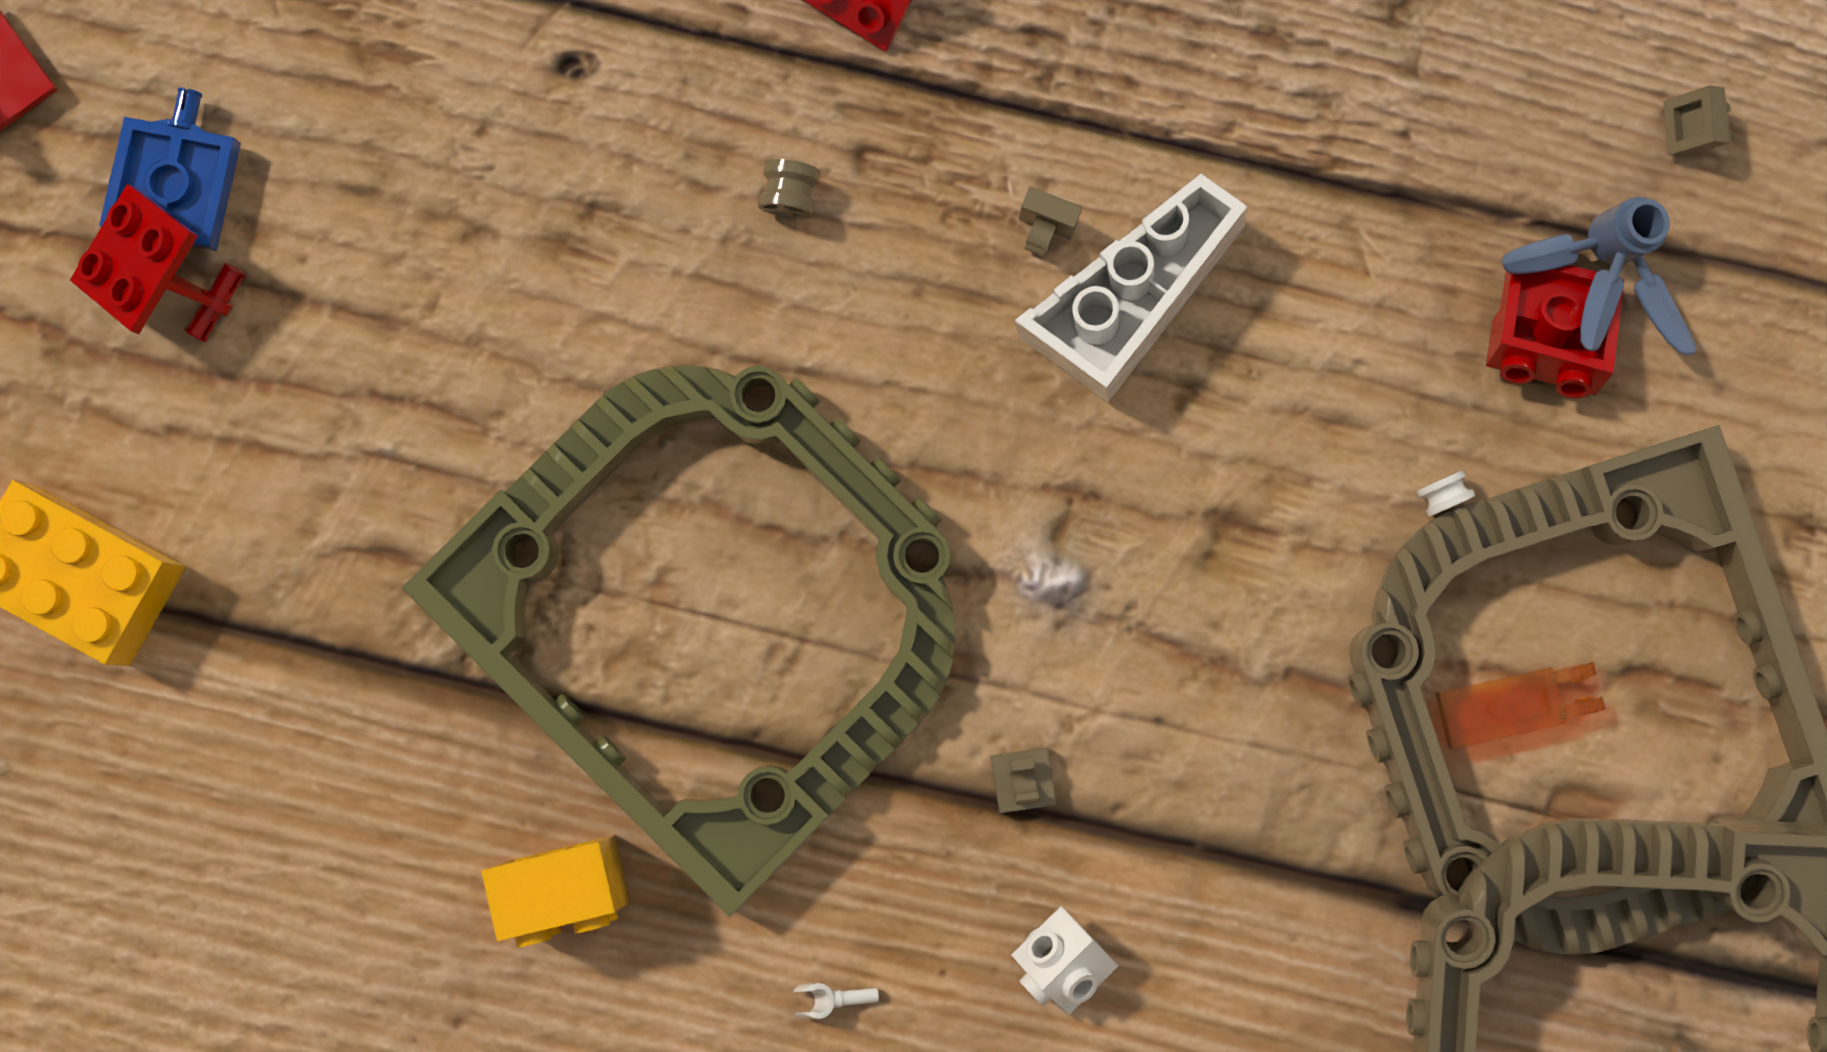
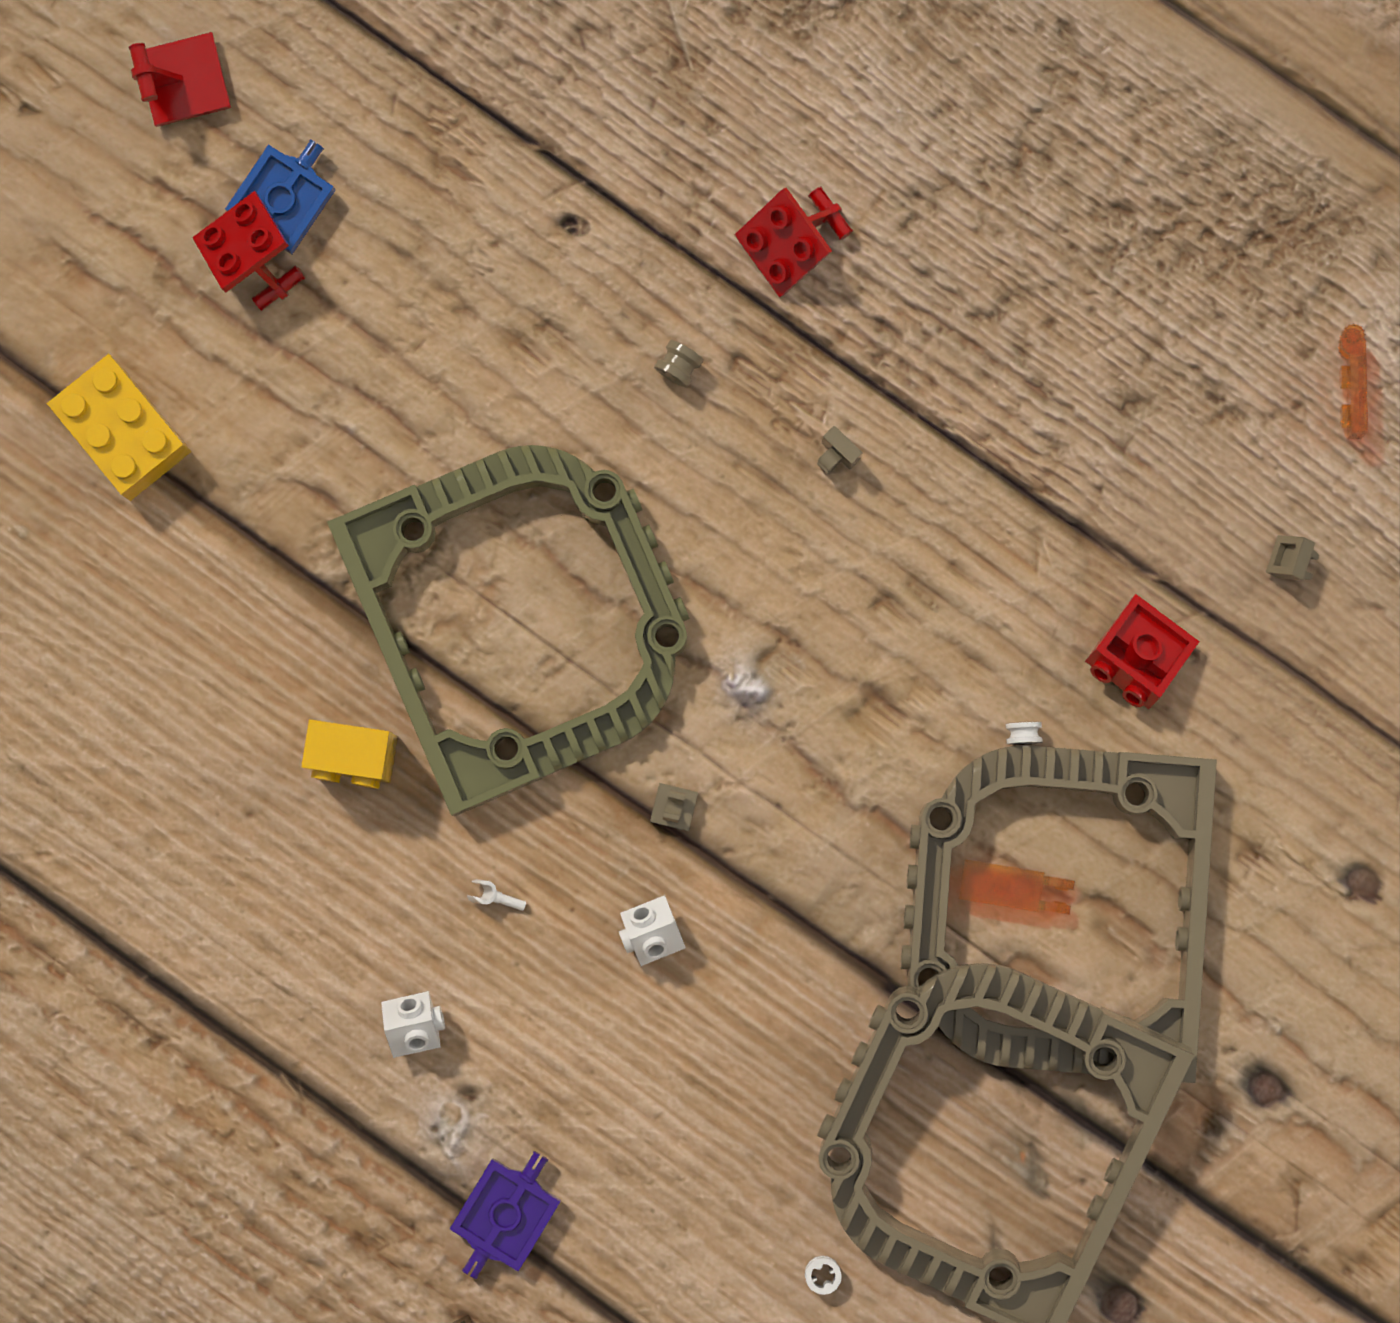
camera: 25 degrees right, 0 degrees up
white wedge [1014,174,1248,402] -> none
sand blue plant [1502,197,1696,355] -> none

